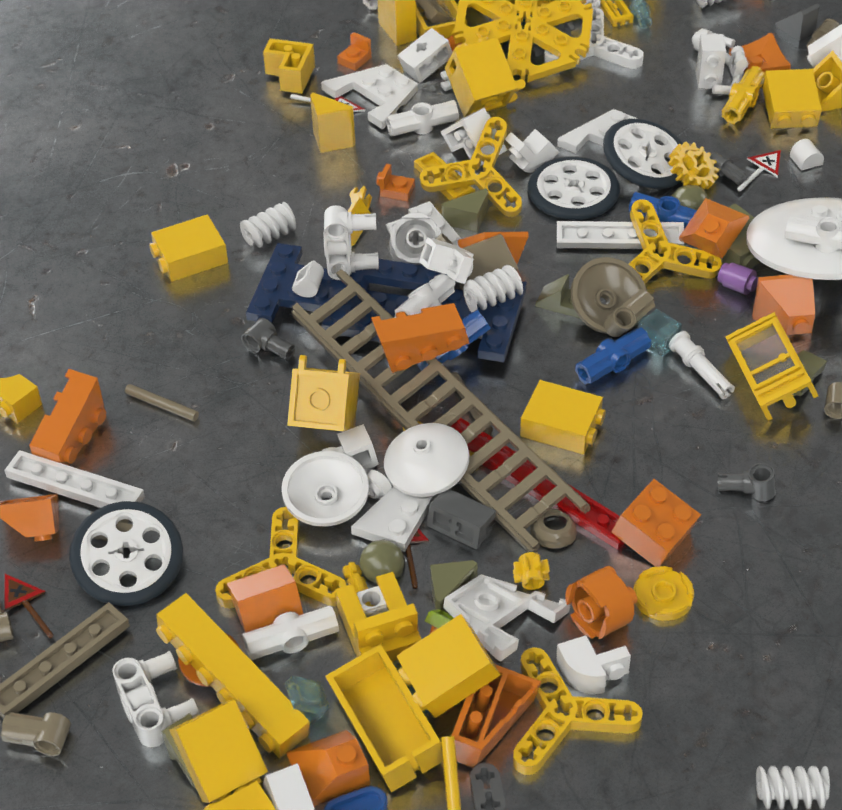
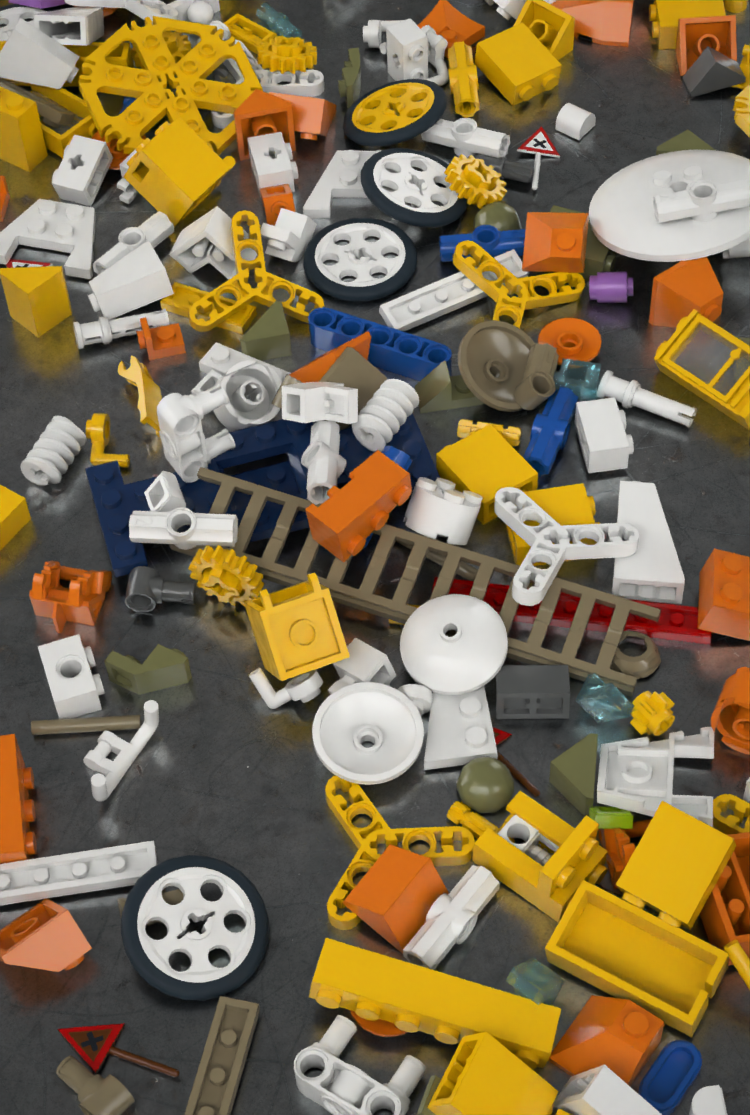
camera: 30 degrees left, 5 degrees up
none -> orange piece [29,560,112,633]
none -> white brick [38,634,105,719]
none -> white pin [73,309,170,350]
none -> white piece [83,700,159,801]
none -> yellow plate [85,413,130,468]
none -> white slope [88,241,174,320]
none -> olive slope [105,644,192,695]
none -> white piece [129,507,238,550]
none -> yellow gear [188,545,265,607]
none -> orange slope [233,89,296,161]
none -> white brick [247,132,298,198]
none -> white plate [249,668,323,709]
none -> yellow gear [257,36,317,74]
none -> orange bracket [259,184,295,225]
none -> orange slope [269,92,337,141]
none -> blue beam [308,307,452,381]
none -> olive slope [338,47,362,108]
none -> wedge [343,79,447,147]
none -> white brick [403,477,483,545]
none -> white piece [421,118,510,159]
none -> yellow brick [436,424,538,525]
none -> yellow axle [457,419,522,447]
none -> white piece [494,487,639,606]
none -> orange dish [538,318,602,367]
none -> white brick [575,397,634,473]
none -> clear light blue bracket [575,673,634,724]
none -> white slope [612,481,685,604]

